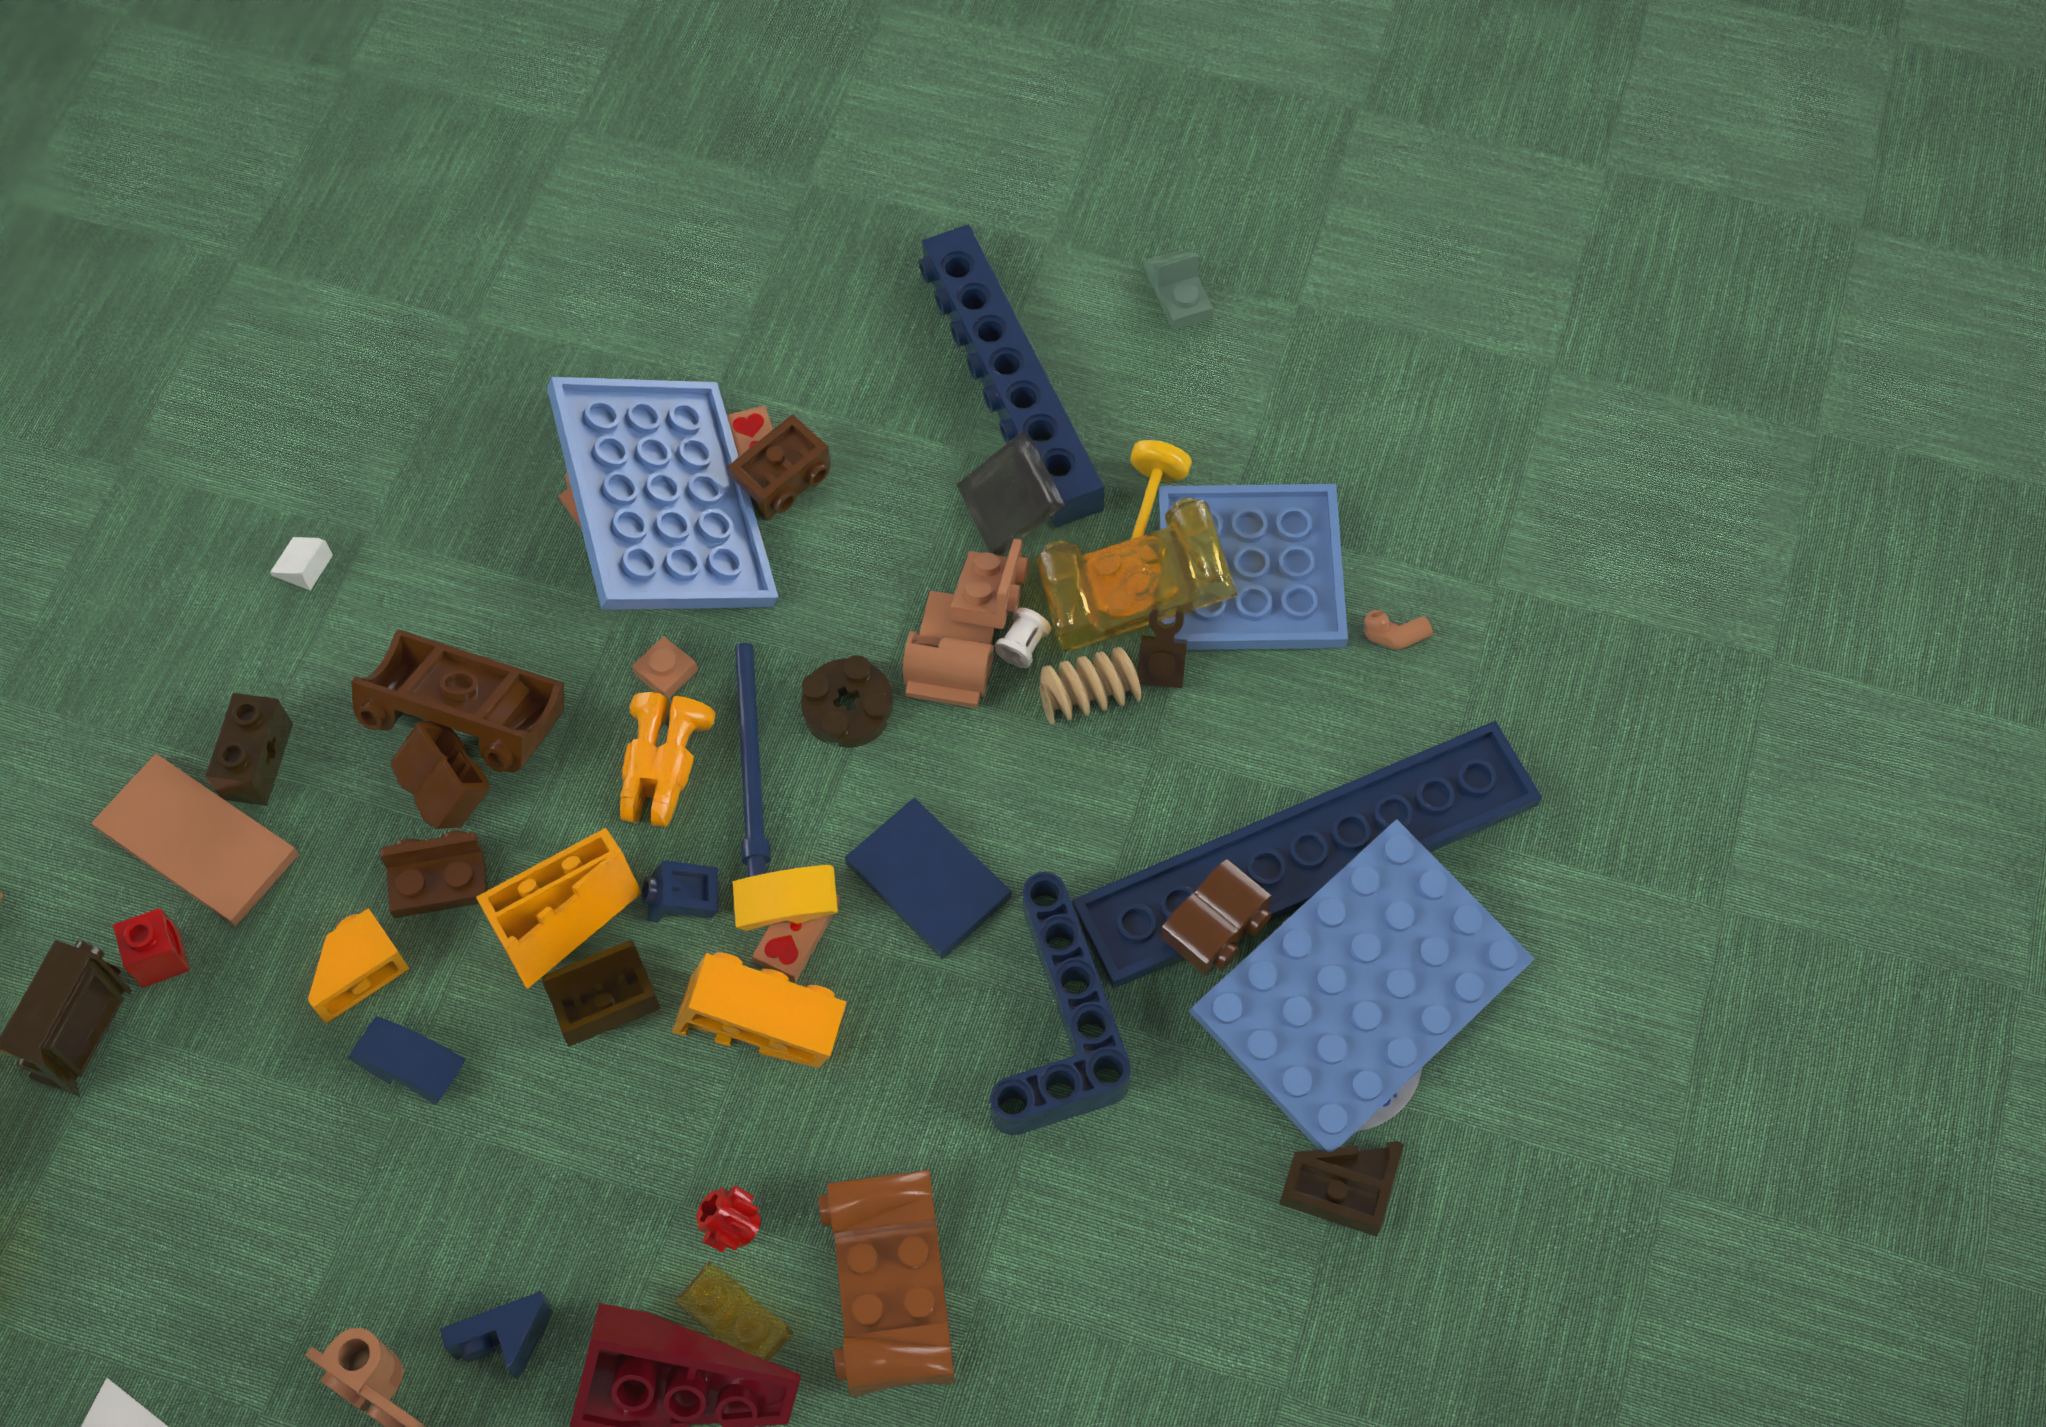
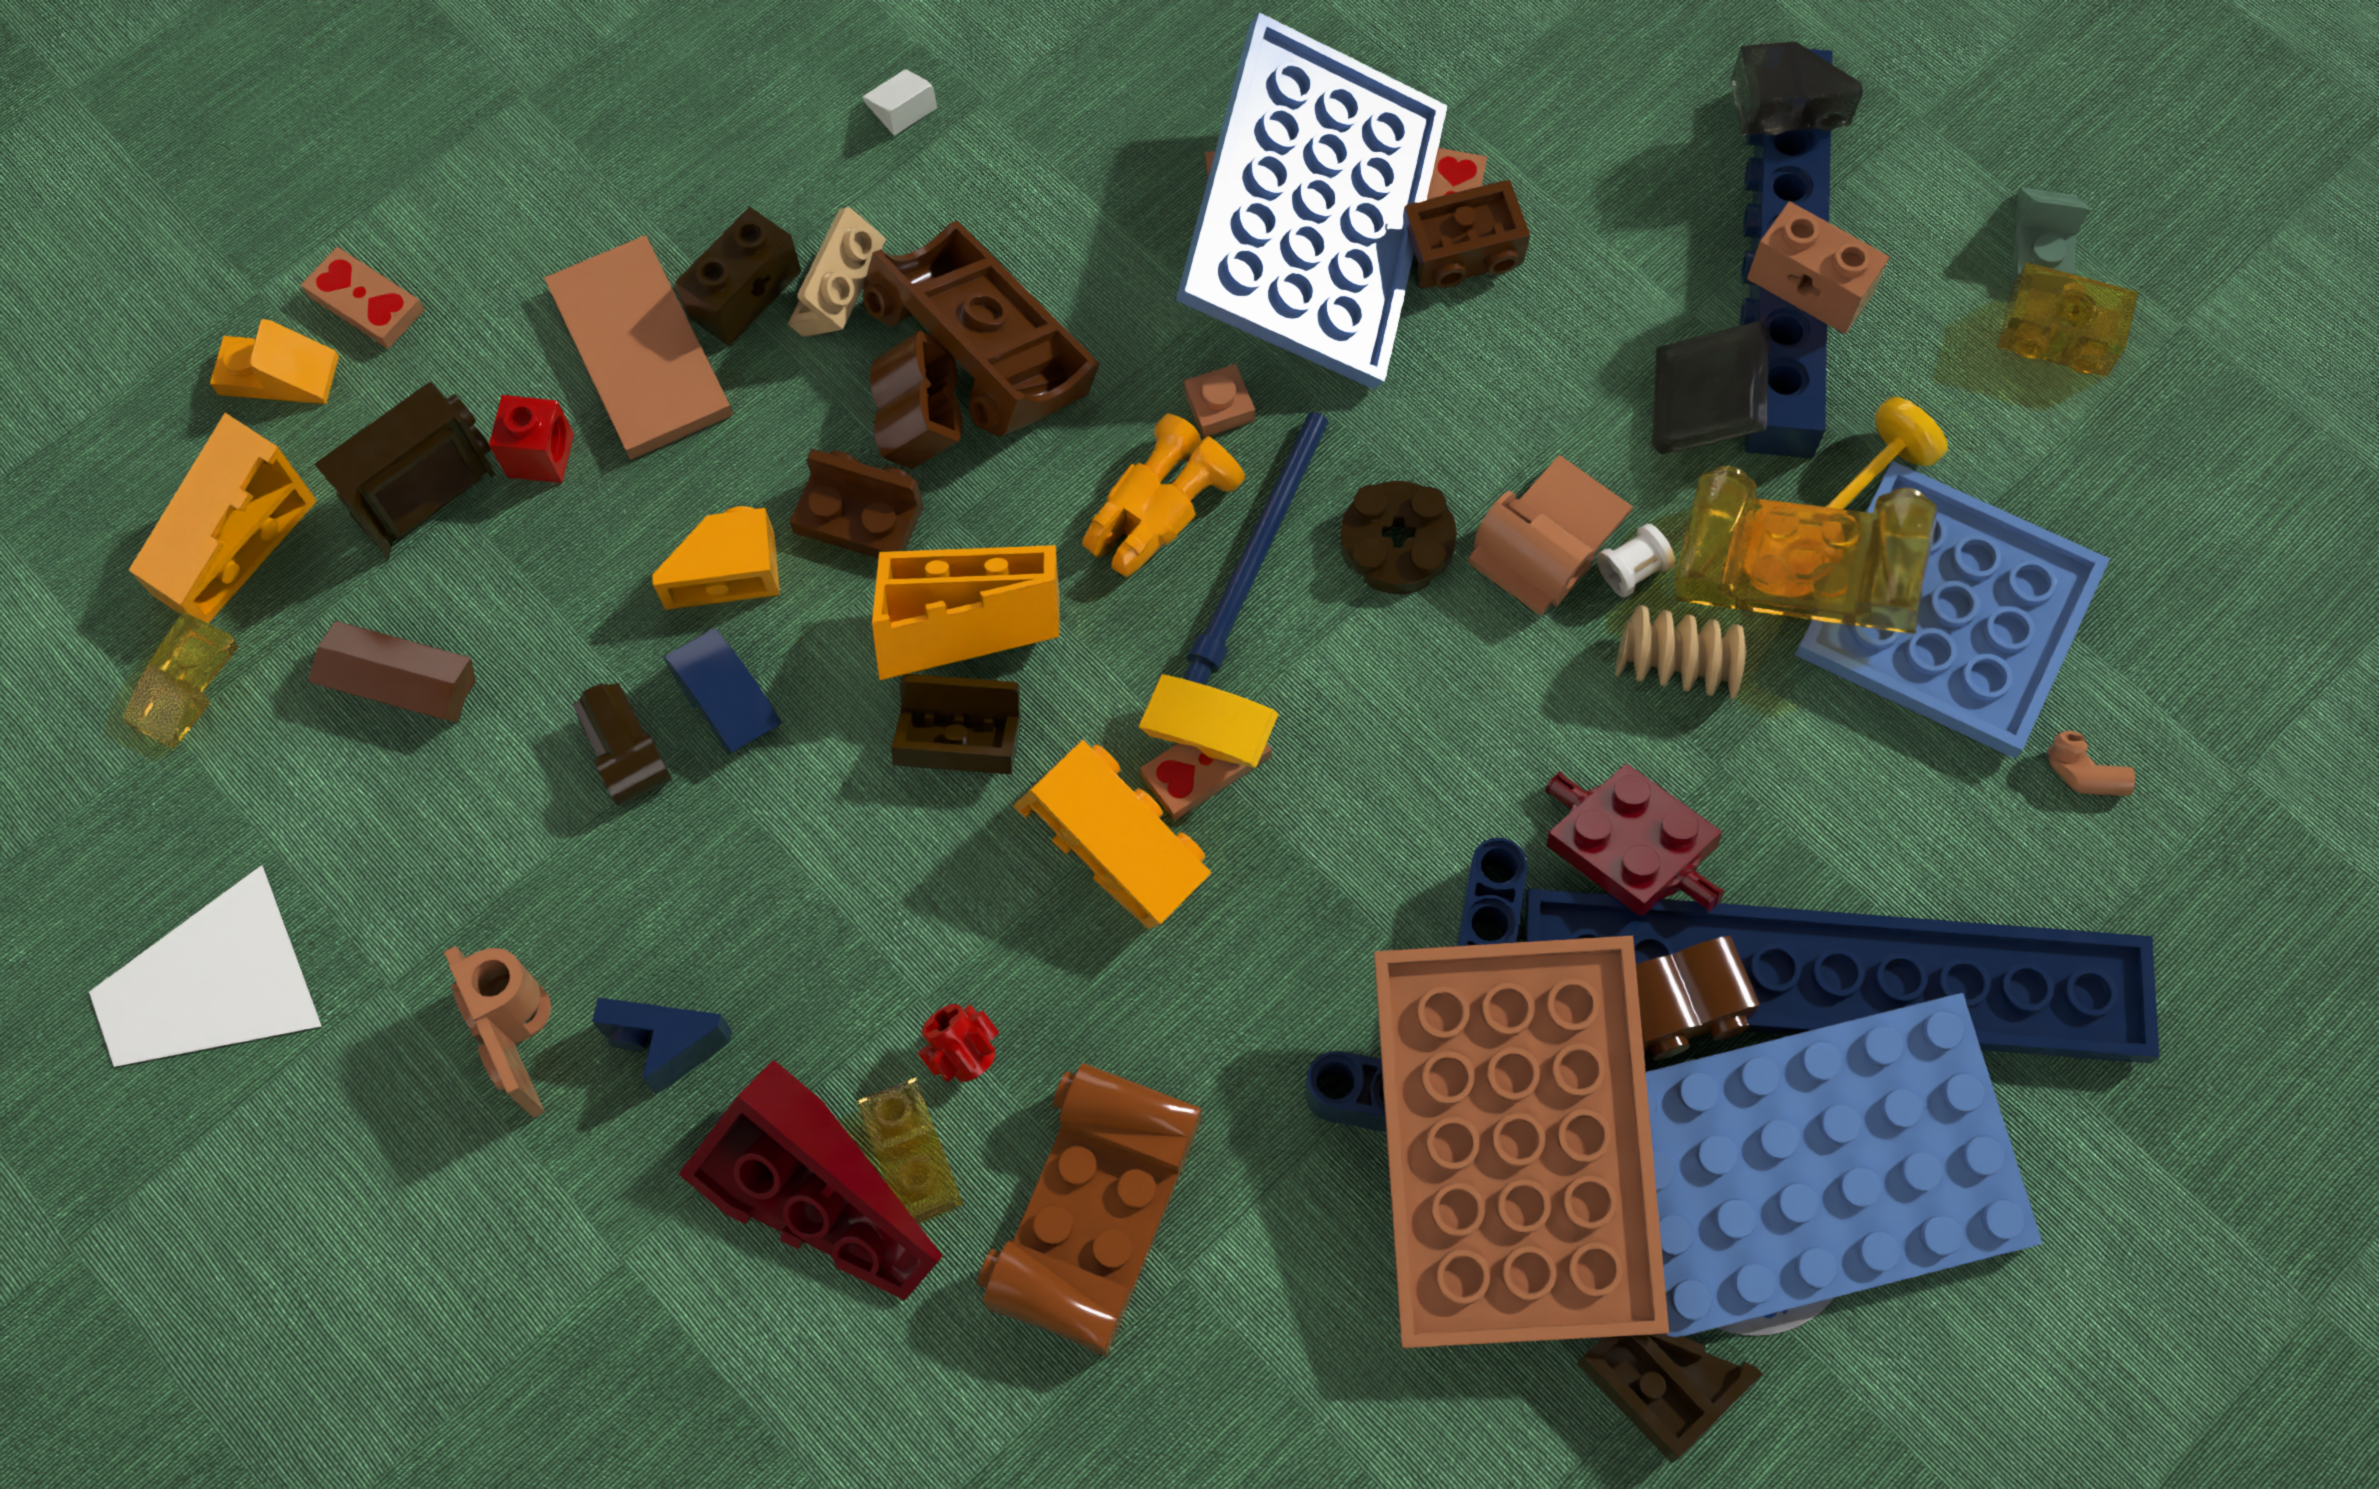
camera: 30 degrees right, 5 degrees up
dark blue bracket [642,860,718,922] -> none
dark blue tile [844,797,1012,959] -> none
nougat bracket [950,539,1029,629] -> none
dark brown plate [1138,605,1187,688] -> none
none -> reddish brown piece [308,621,476,722]
none -> dark brown piece [573,682,673,807]
none -> tan bracket [787,207,886,337]
none -> nougat plate [1374,936,1669,1348]
none -> dark red plate [1545,763,1725,917]
none -> clear smoke slope [1731,41,1863,135]
none -> nougat brick [1747,201,1890,335]
none -> clear yellow brick [1997,262,2139,377]

